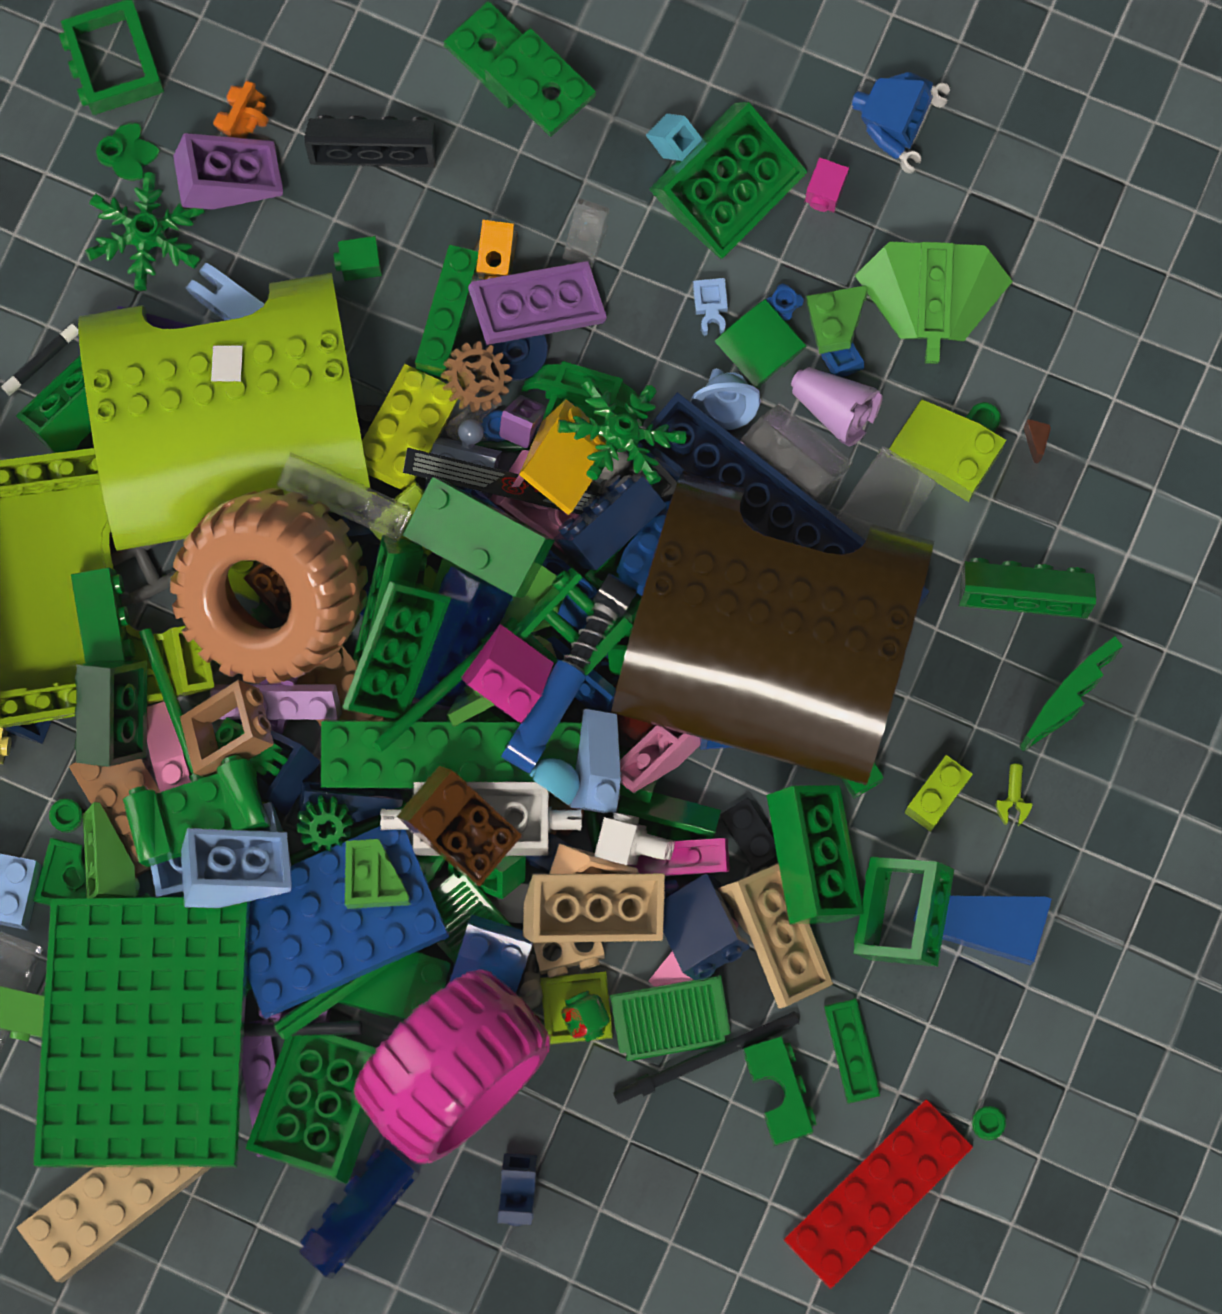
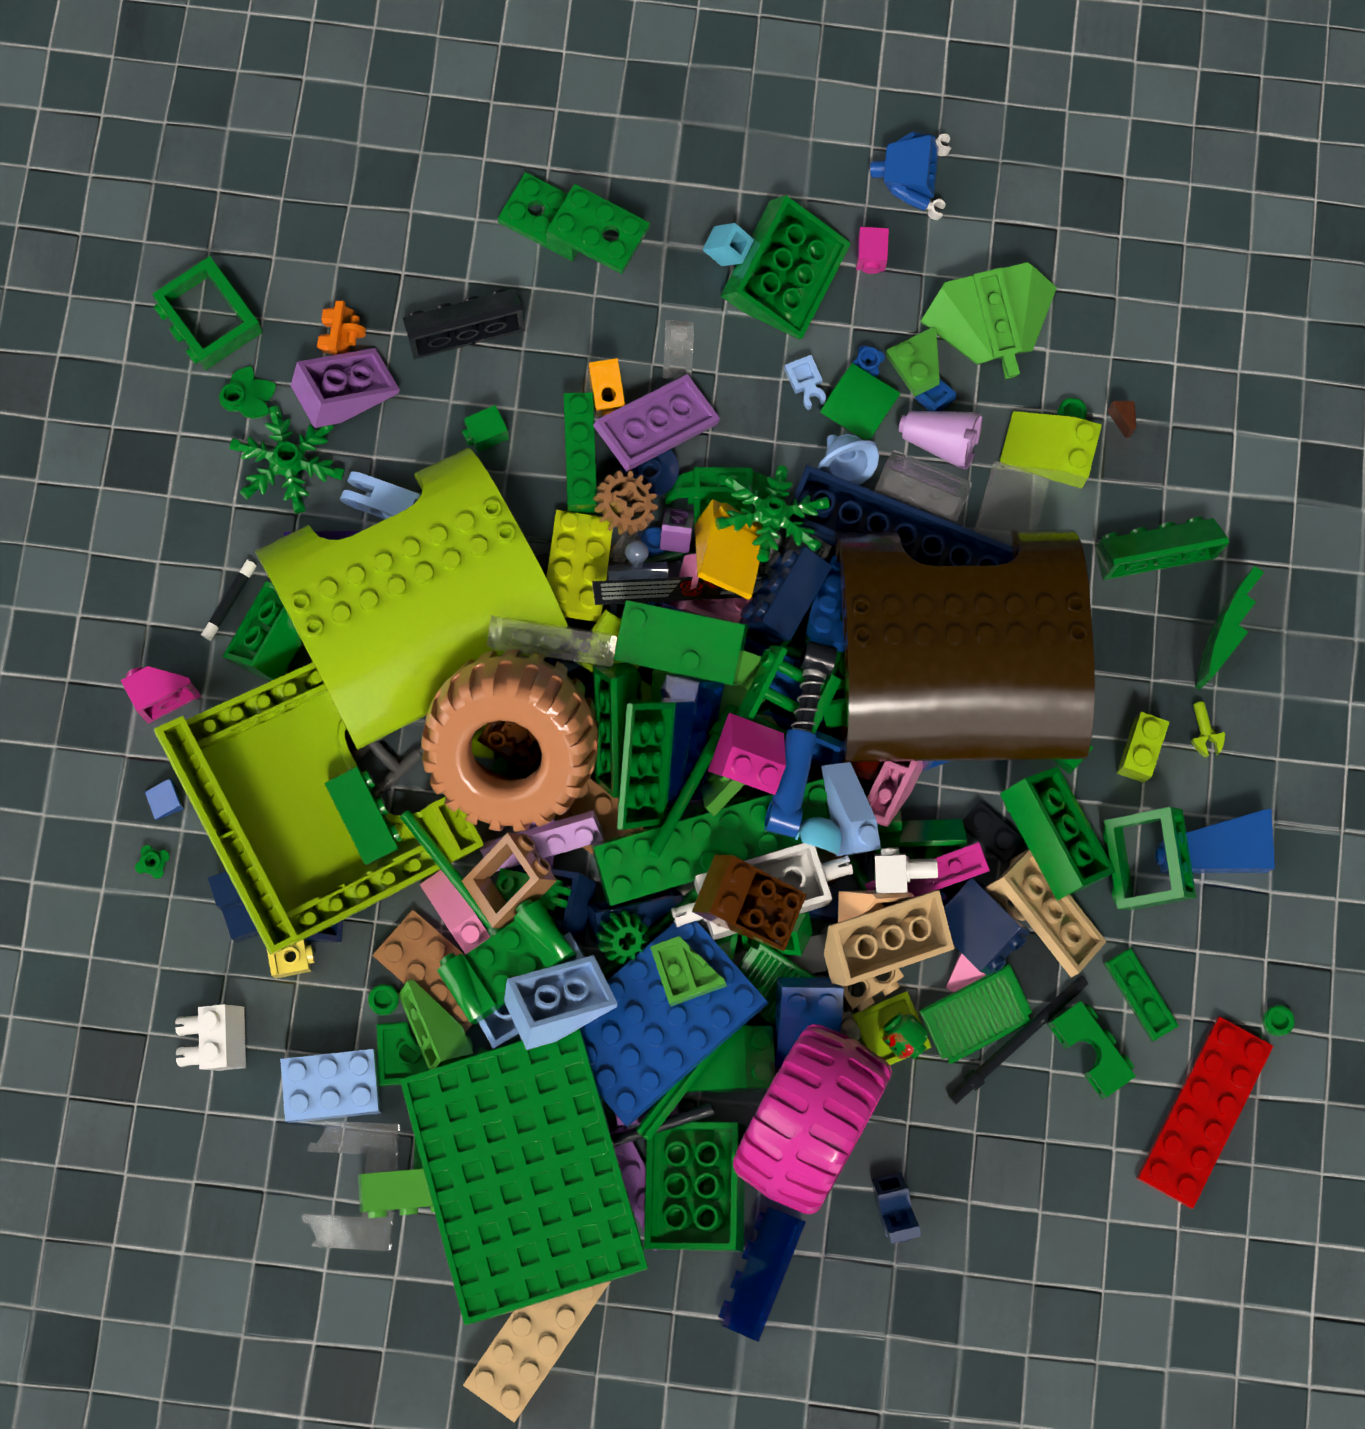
camera: 25 degrees left, 0 degrees up
dark green slope [75,660,147,767] -> none
white sticker [211,346,243,381] -> none

